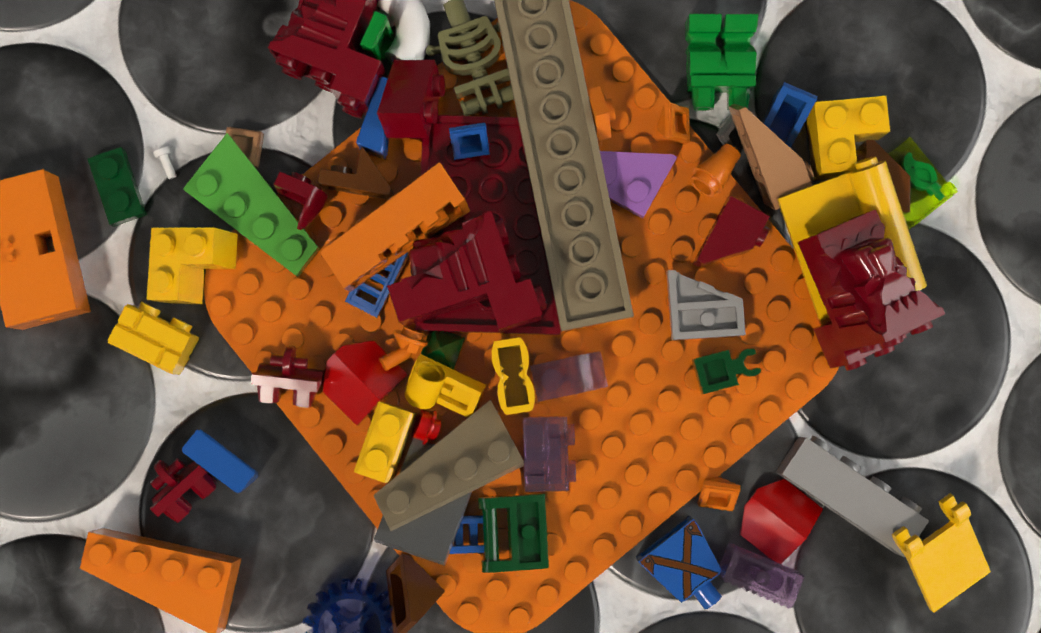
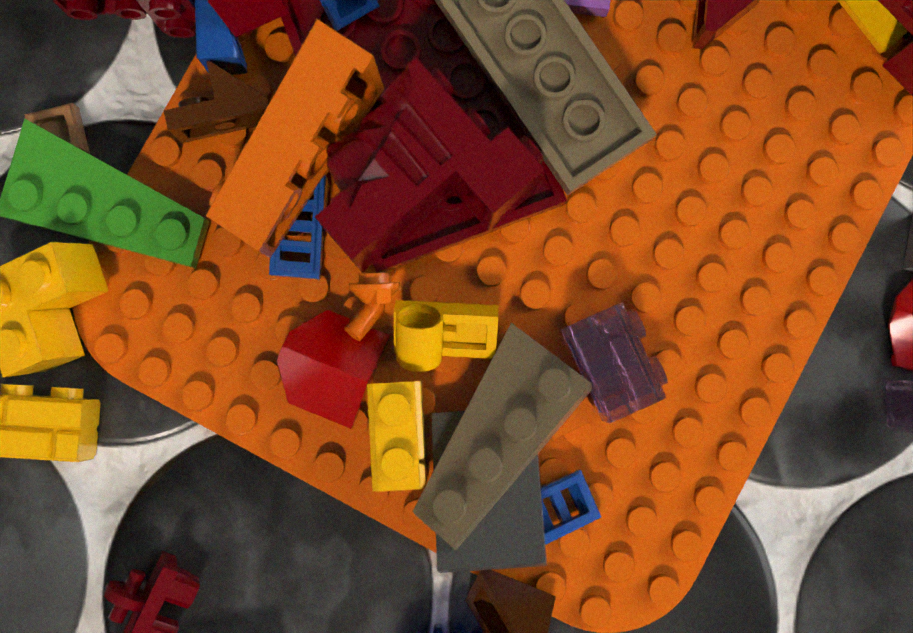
camera: 30 degrees left, 0 degrees up
blue slope [182,429,259,493] -> none
dark red hips [251,346,324,408] -> none
dark red plate [274,172,328,230] -> none
red plate [412,410,441,445] -> none
dark green slope [421,331,465,369] -> none
dark green plate [478,494,549,573] -> none
yellow brick [492,337,535,415] -> none
brick [530,351,608,402] -> none
blue torso [636,516,722,609] -> none
light grey wing [666,270,746,341] -> none
dark green plate [692,349,761,394] -> none
orange slope [698,476,741,511] -> none

